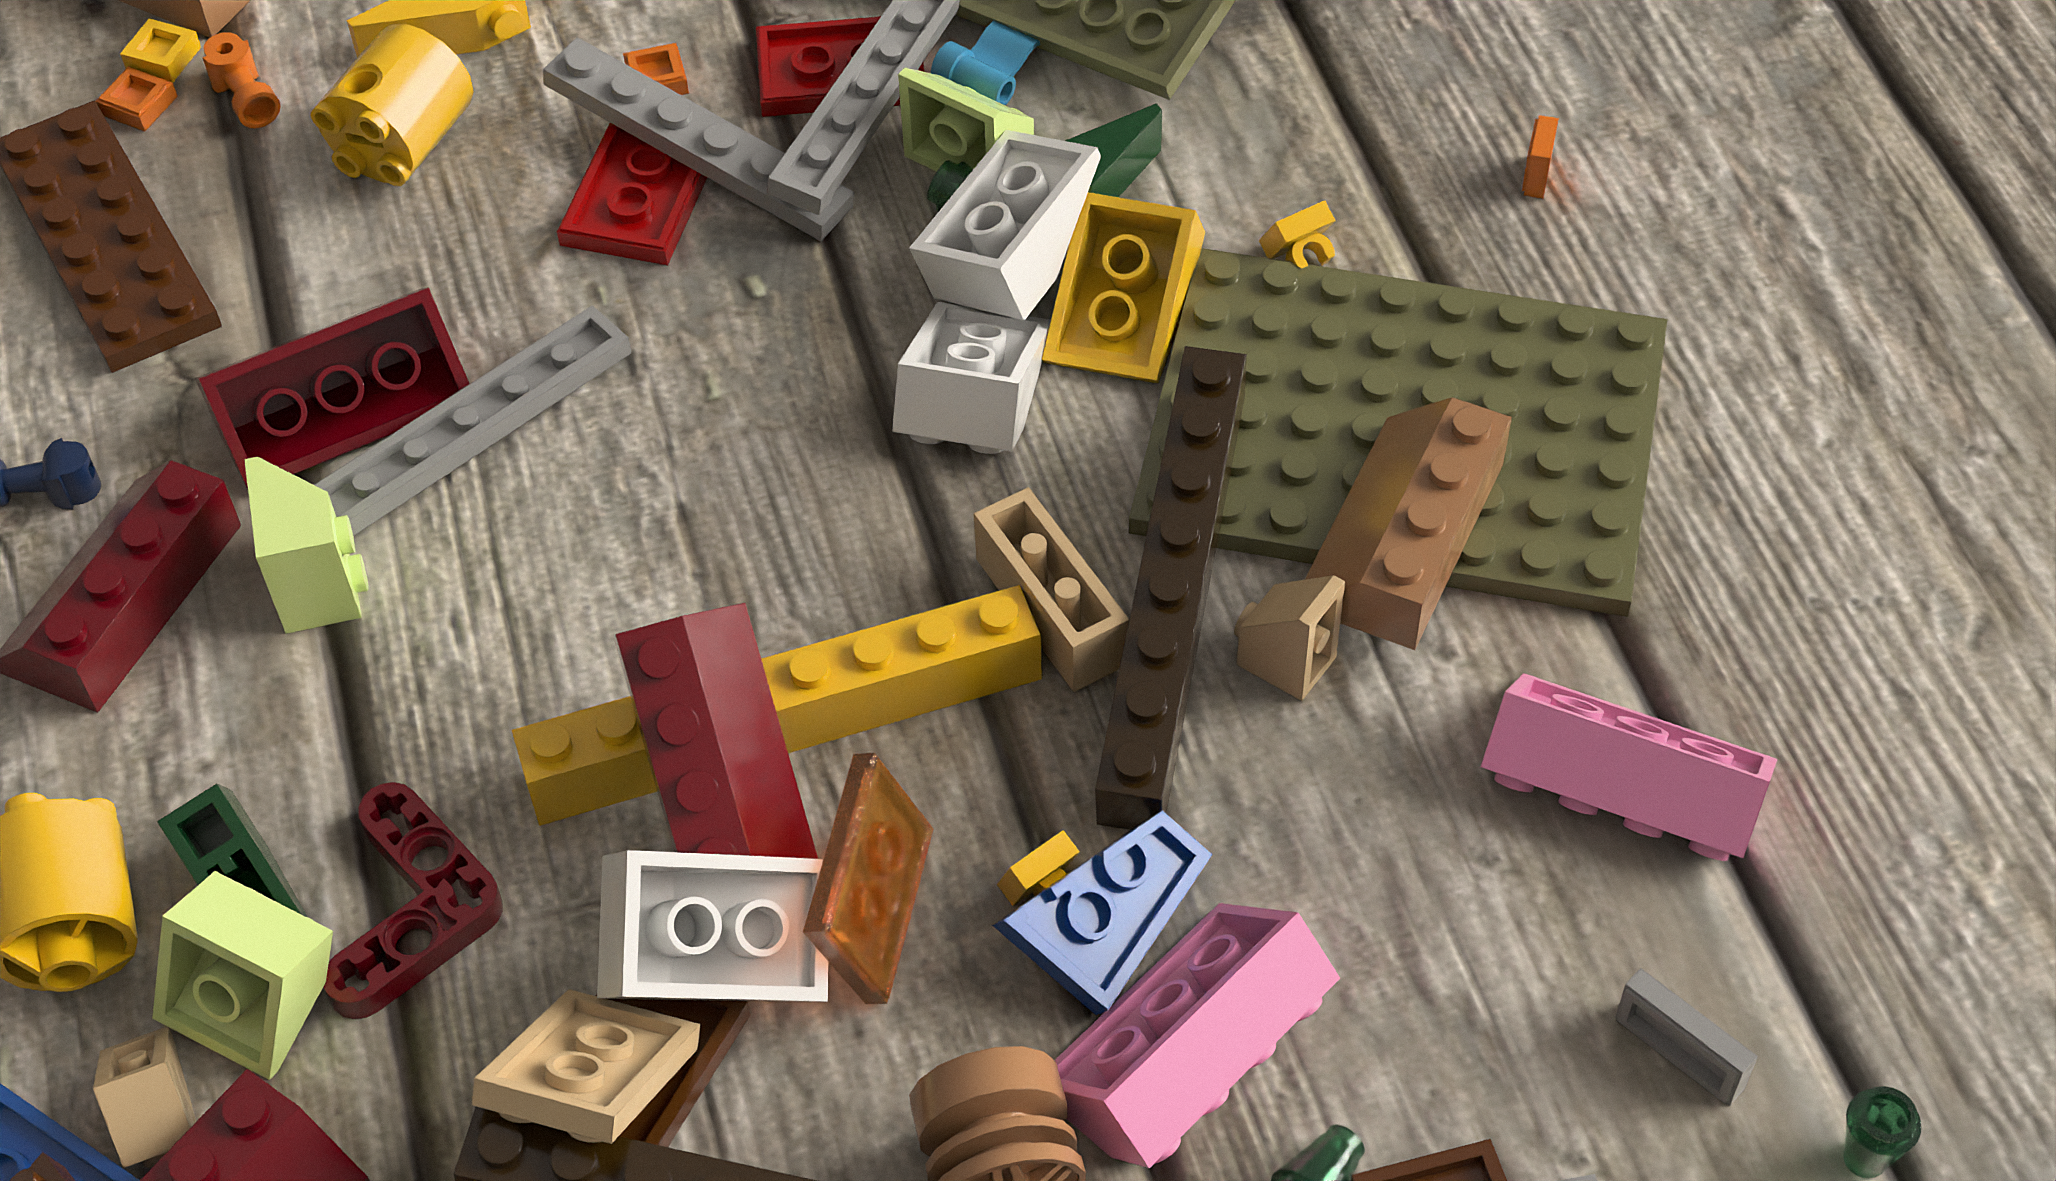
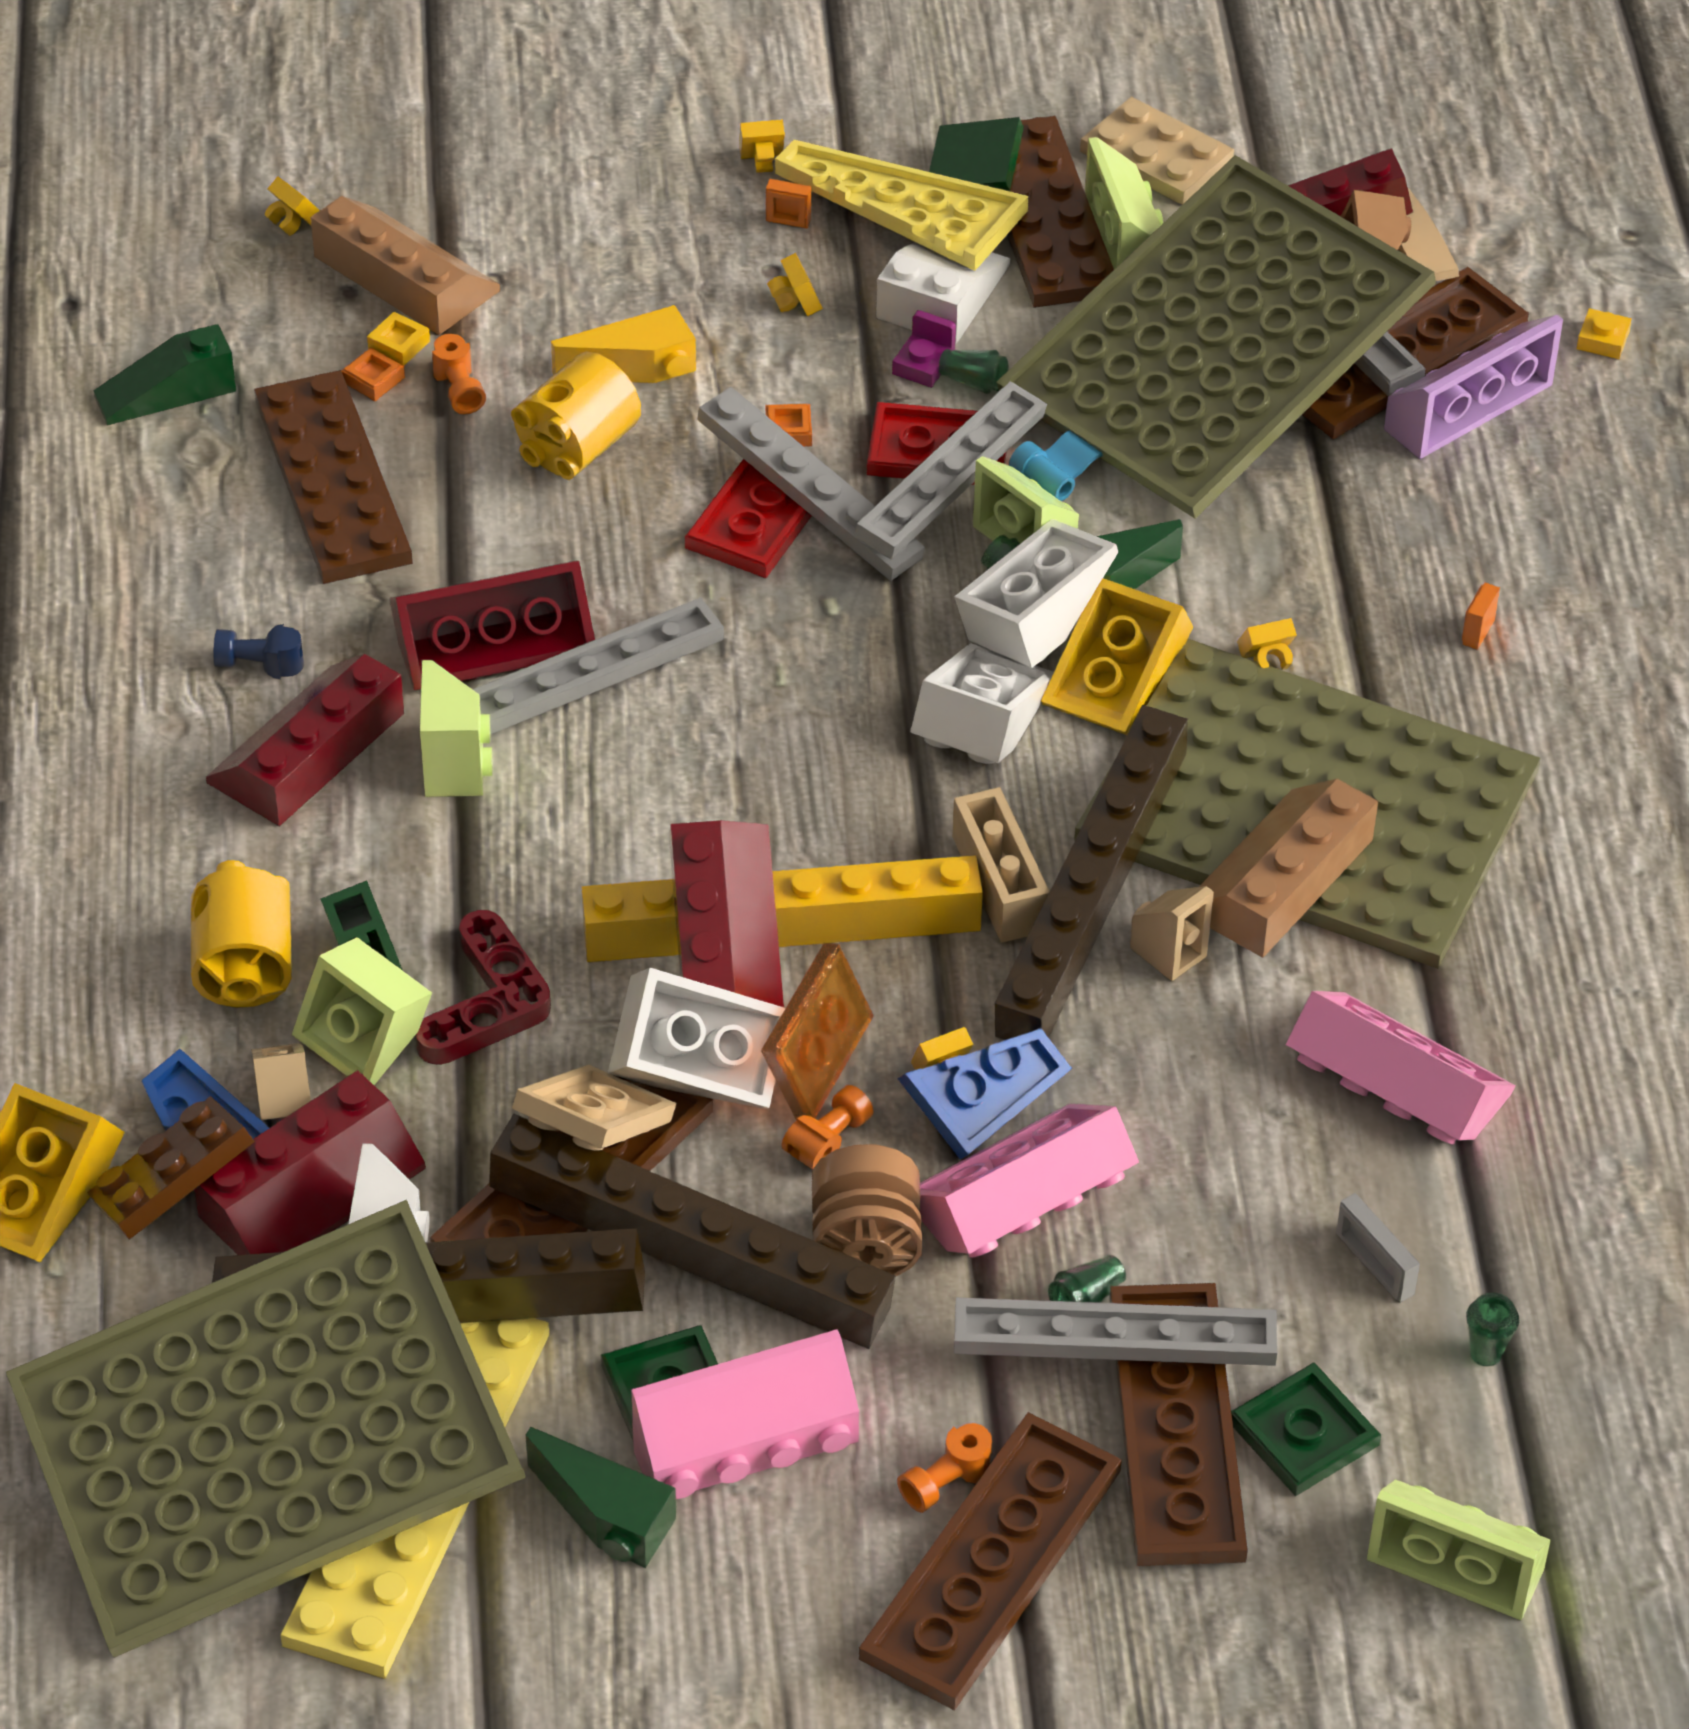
camera: 10 degrees right, 5 degrees down
none -> orange leg [781,1085,874,1170]

